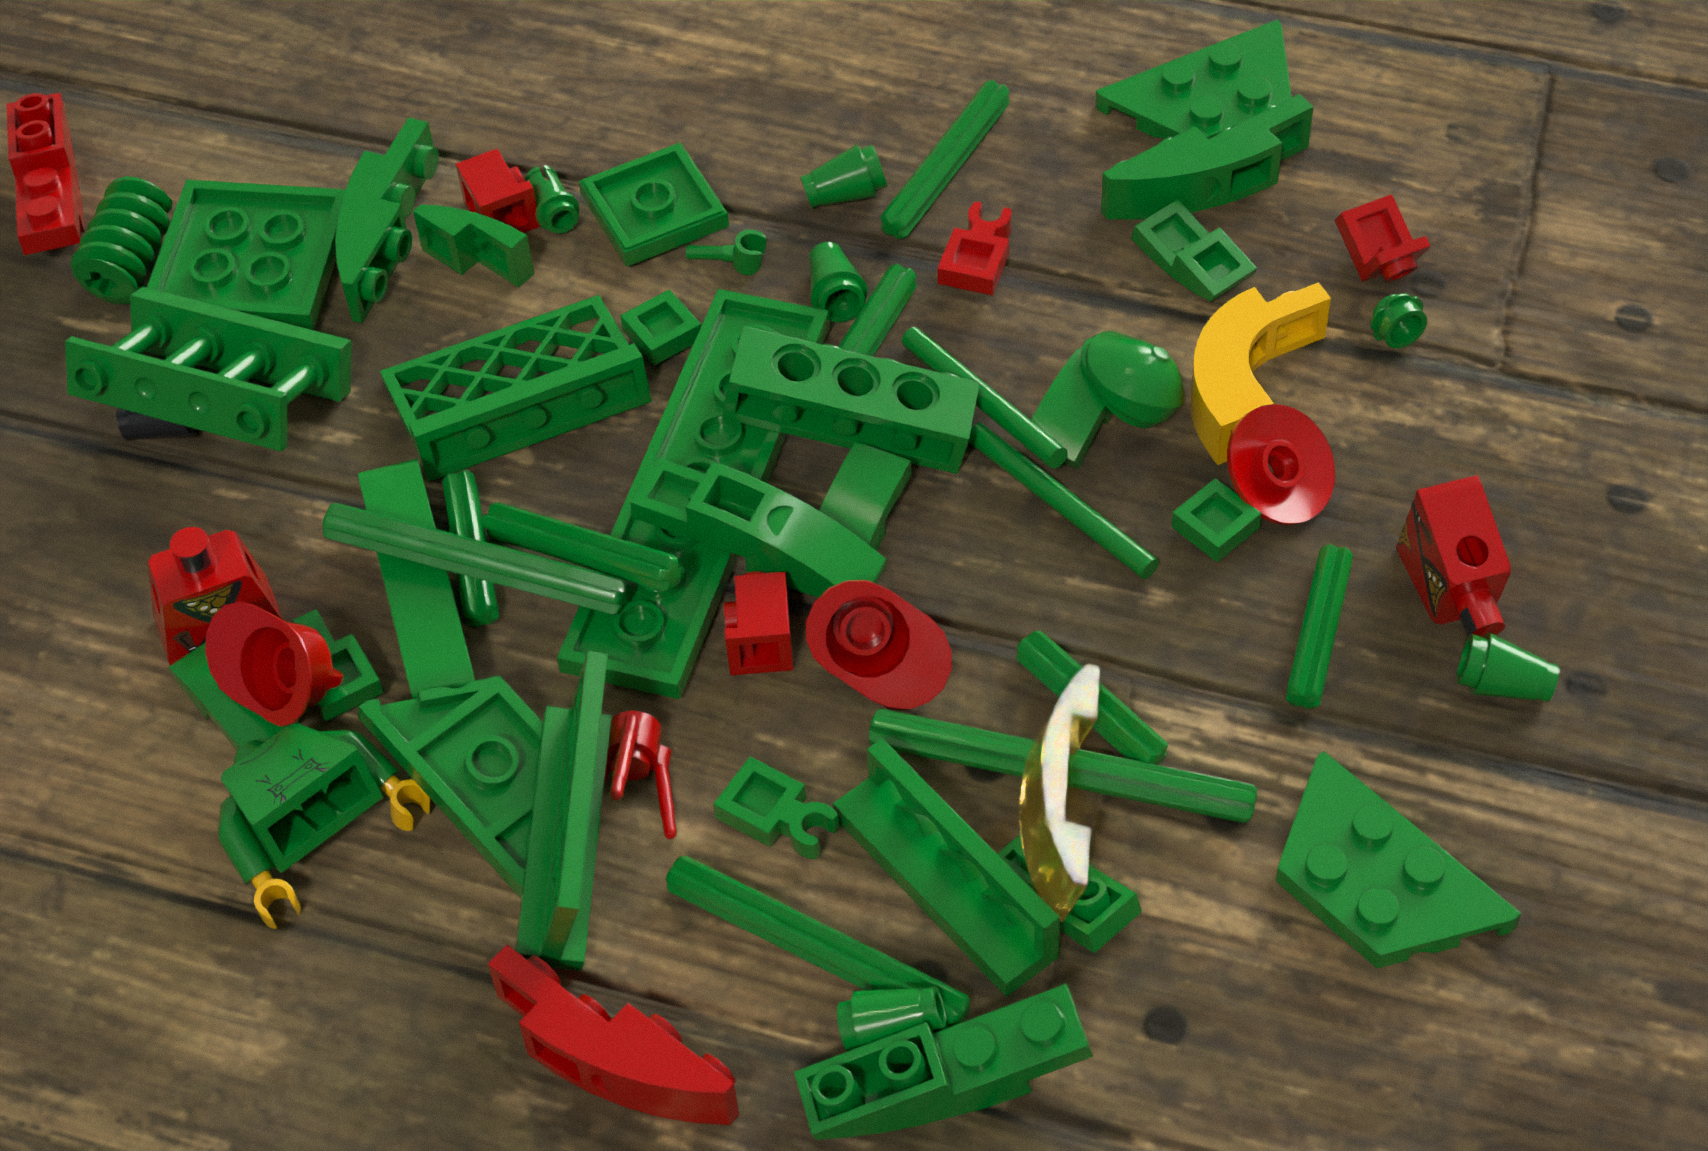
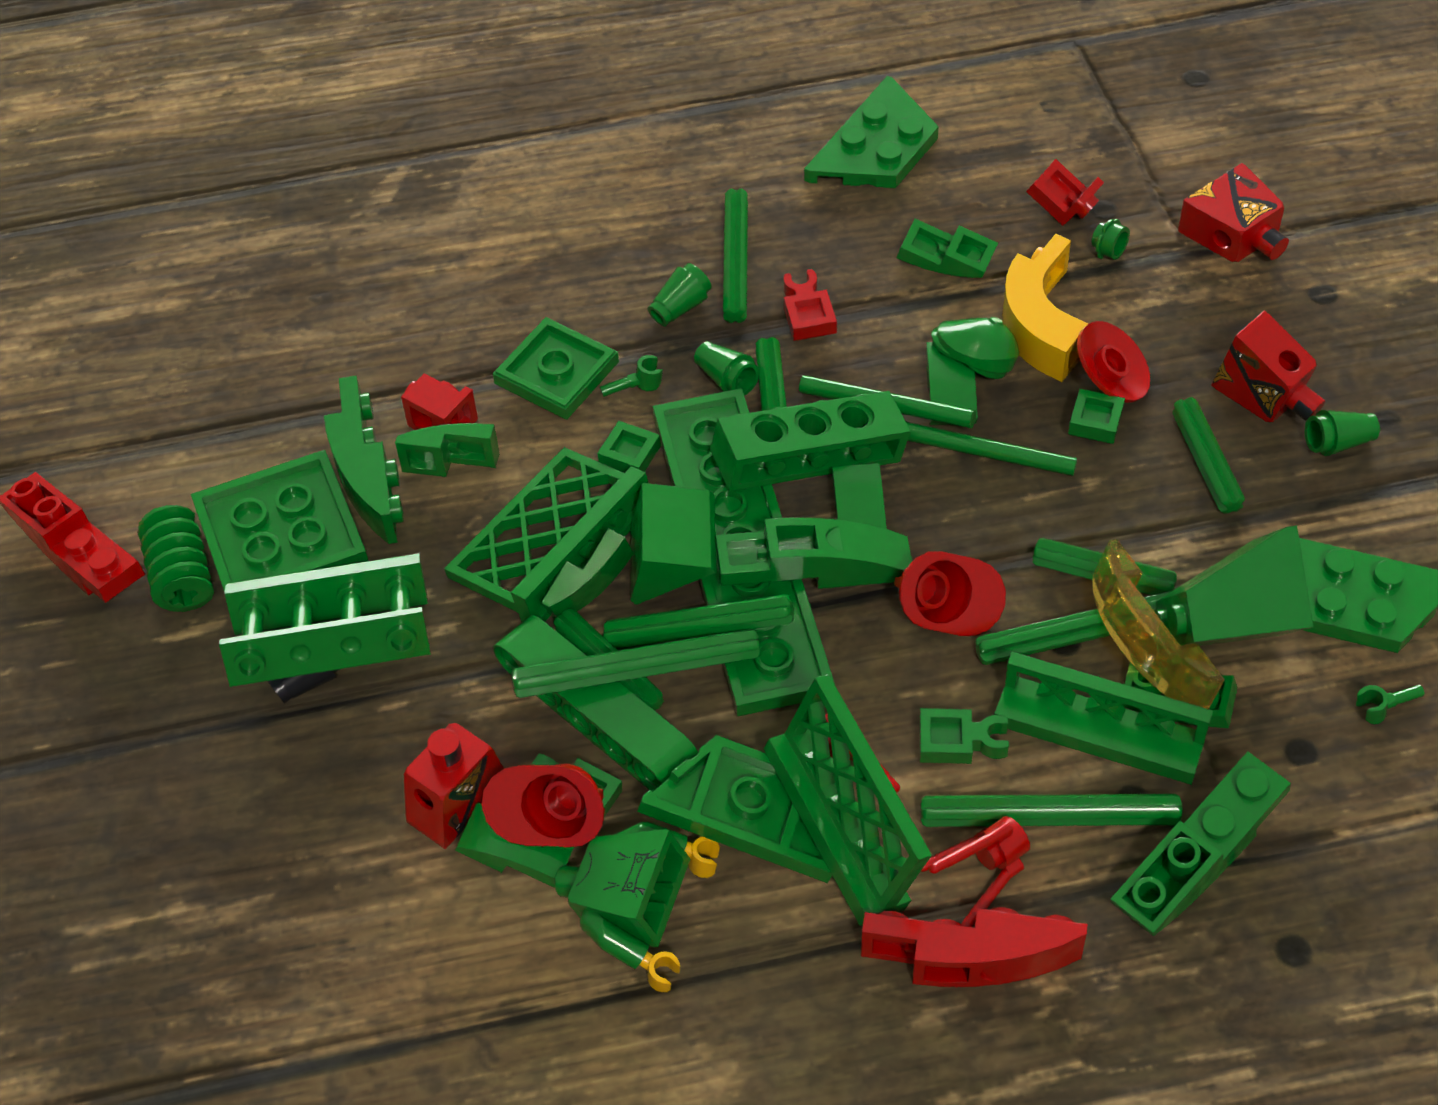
camera: 30 degrees left, 0 degrees up
green pin [524,165,580,234] -> none
red brick [724,572,793,676] -> none
green cone [837,986,946,1052] -> none
green slope [1101,94,1314,220] -> none
none -> green slope [541,529,634,619]
none -> green slope [630,483,717,605]
none -> red plant [921,816,1030,927]
none -> green slope [1152,525,1313,651]
none -> red torso [1178,163,1289,262]
none -> green hand [1356,685,1425,725]

